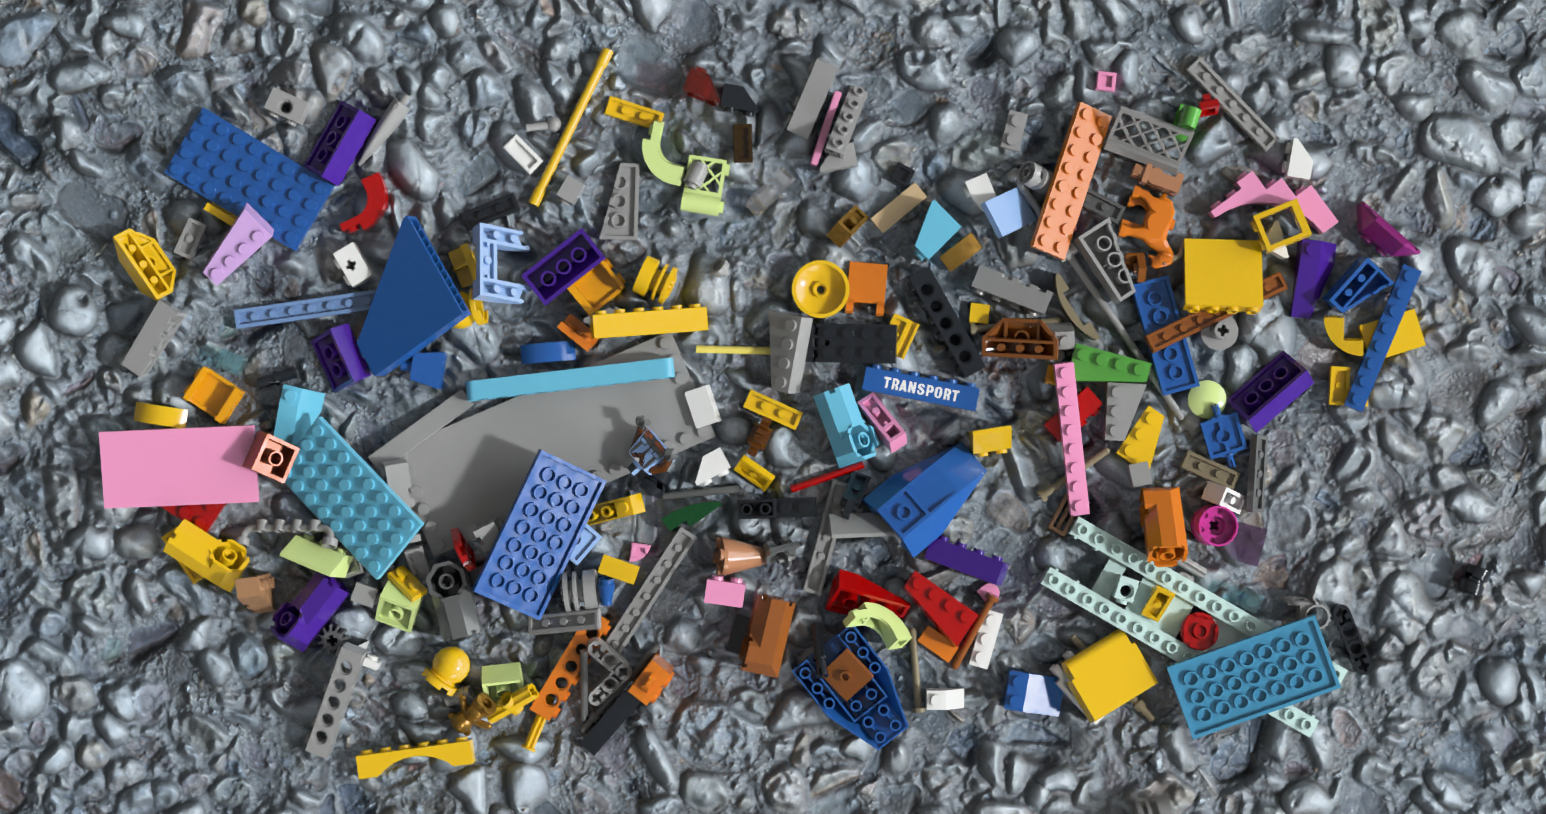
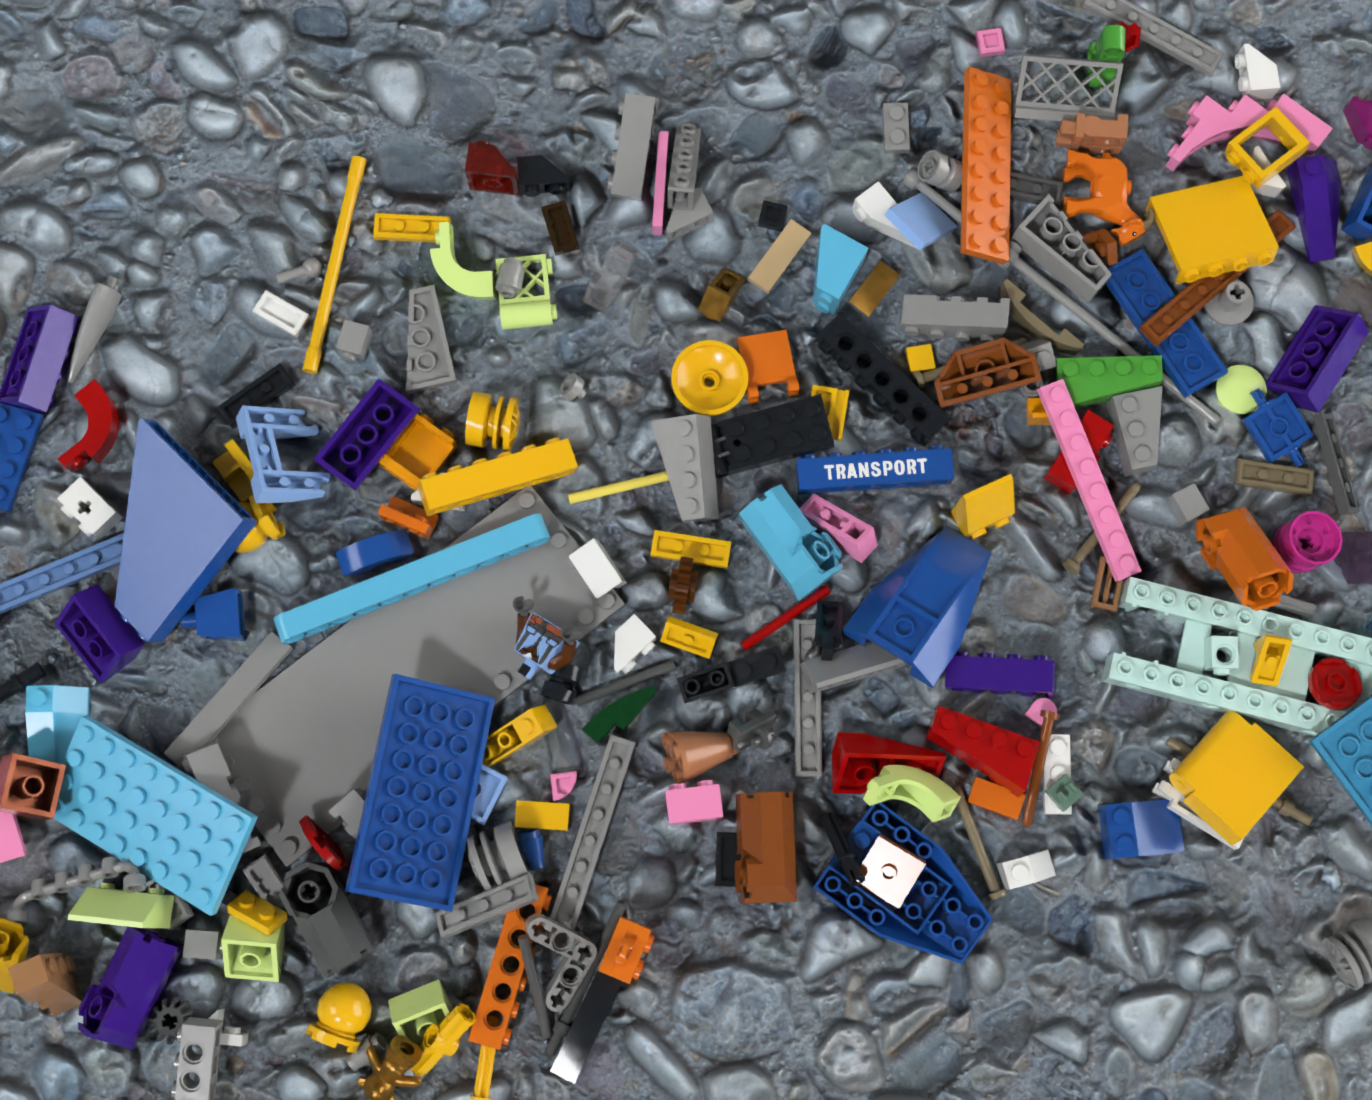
camera: 20 degrees left, 10 degrees down
yellow wing [1116,405,1165,470] -> none
white slope [1202,481,1247,515] -> none
none -> sand green tile [1045,774,1084,812]

